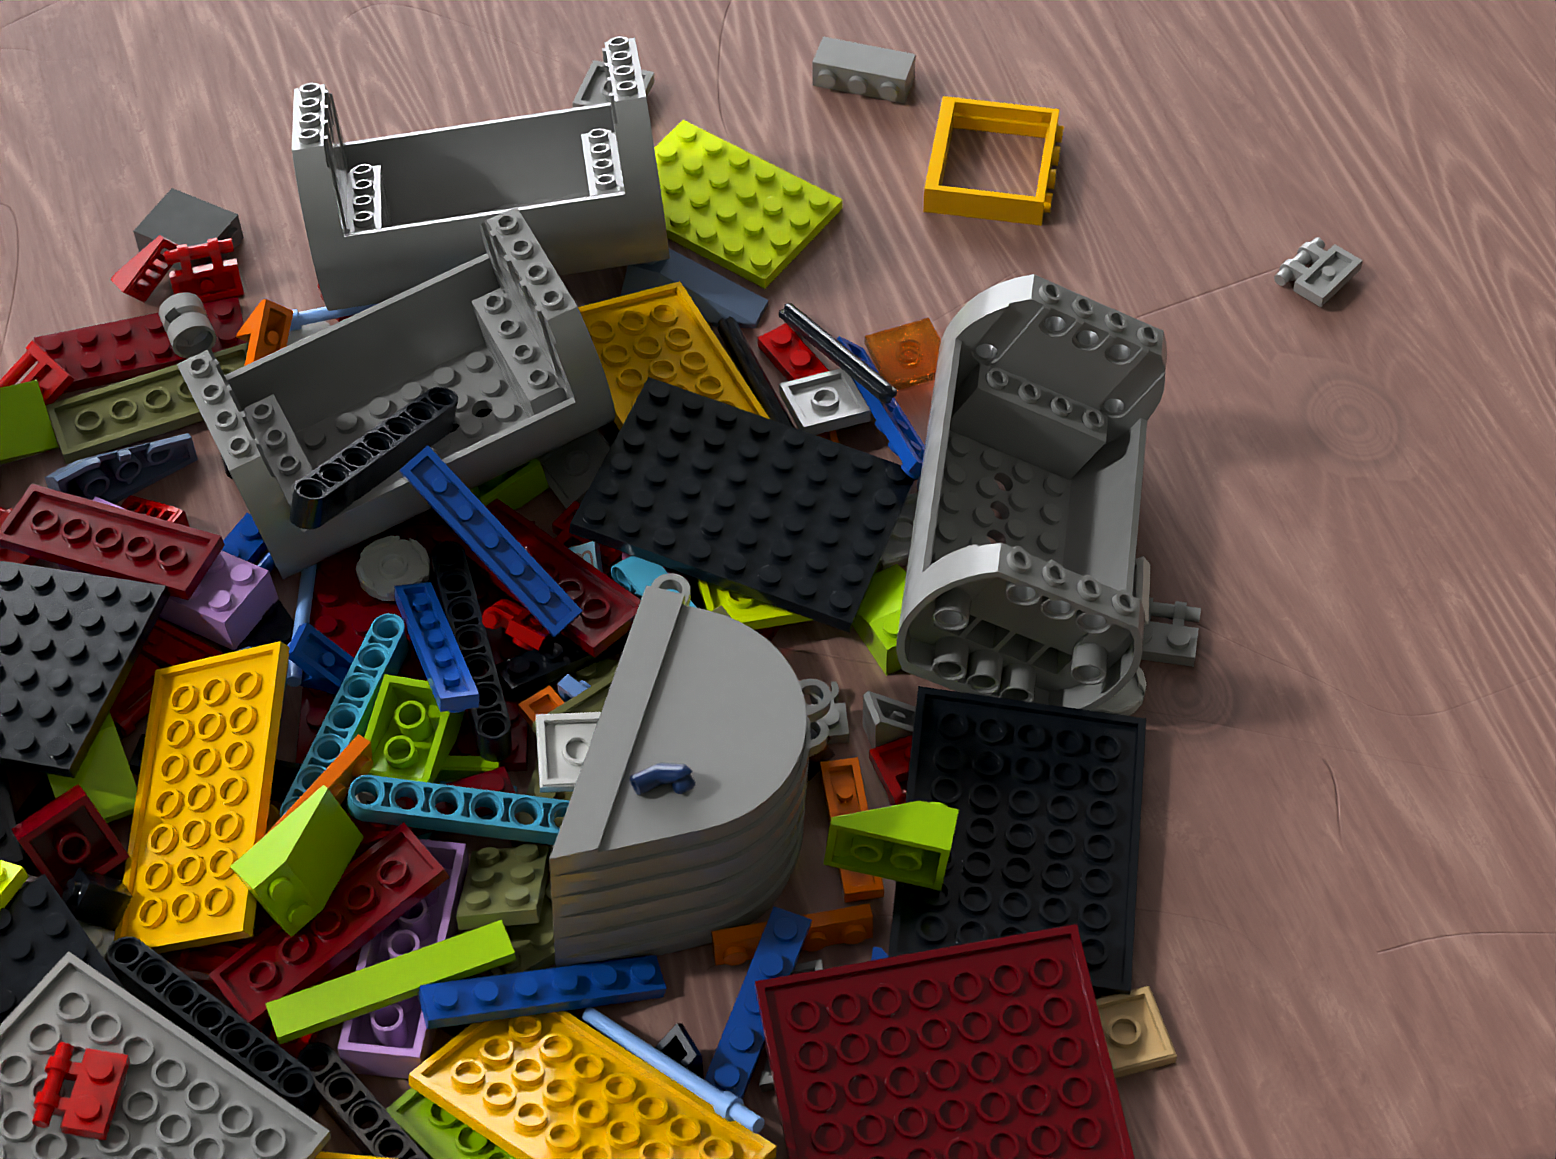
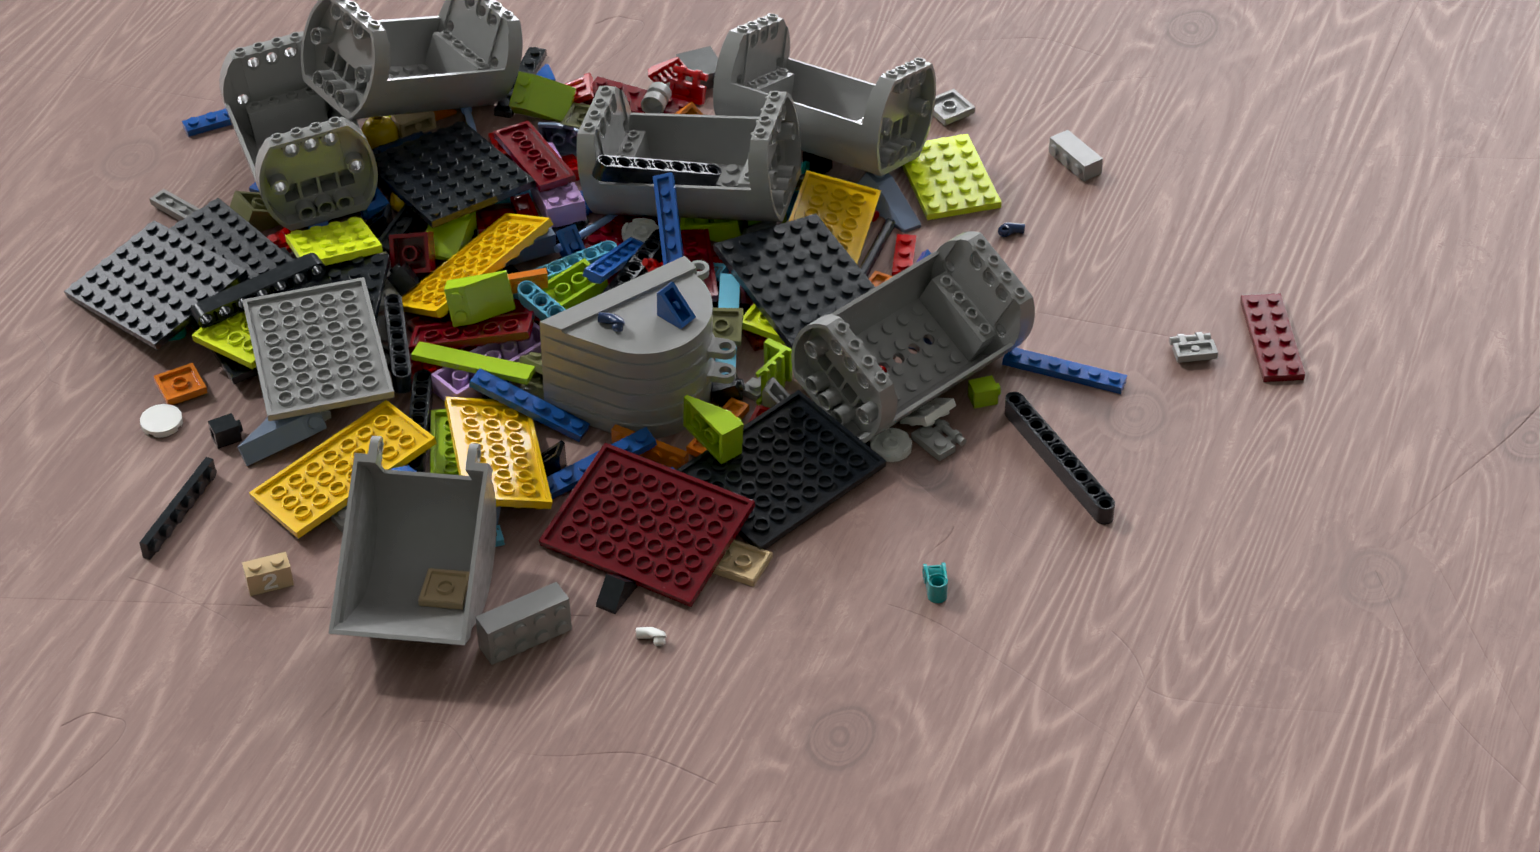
camera: 40 degrees right, 10 degrees down
red plate [32,1042,130,1141] -> none
light blue bar [582,1007,765,1133] -> none
black axle [779,303,897,404] -> none
light grey plate [779,368,871,435] -> none
yellow window [923,96,1064,226] -> none
none -> blue slope [657,281,696,329]
none -> lime plate [755,338,792,405]
none -> teal piece [922,562,948,603]
none -> lime brick [968,375,1001,409]
none -> dark blue arm [998,222,1025,237]
none -> blue plate [1002,347,1127,394]
none -> black beam [1004,392,1115,525]
none -> plate [1240,293,1305,382]

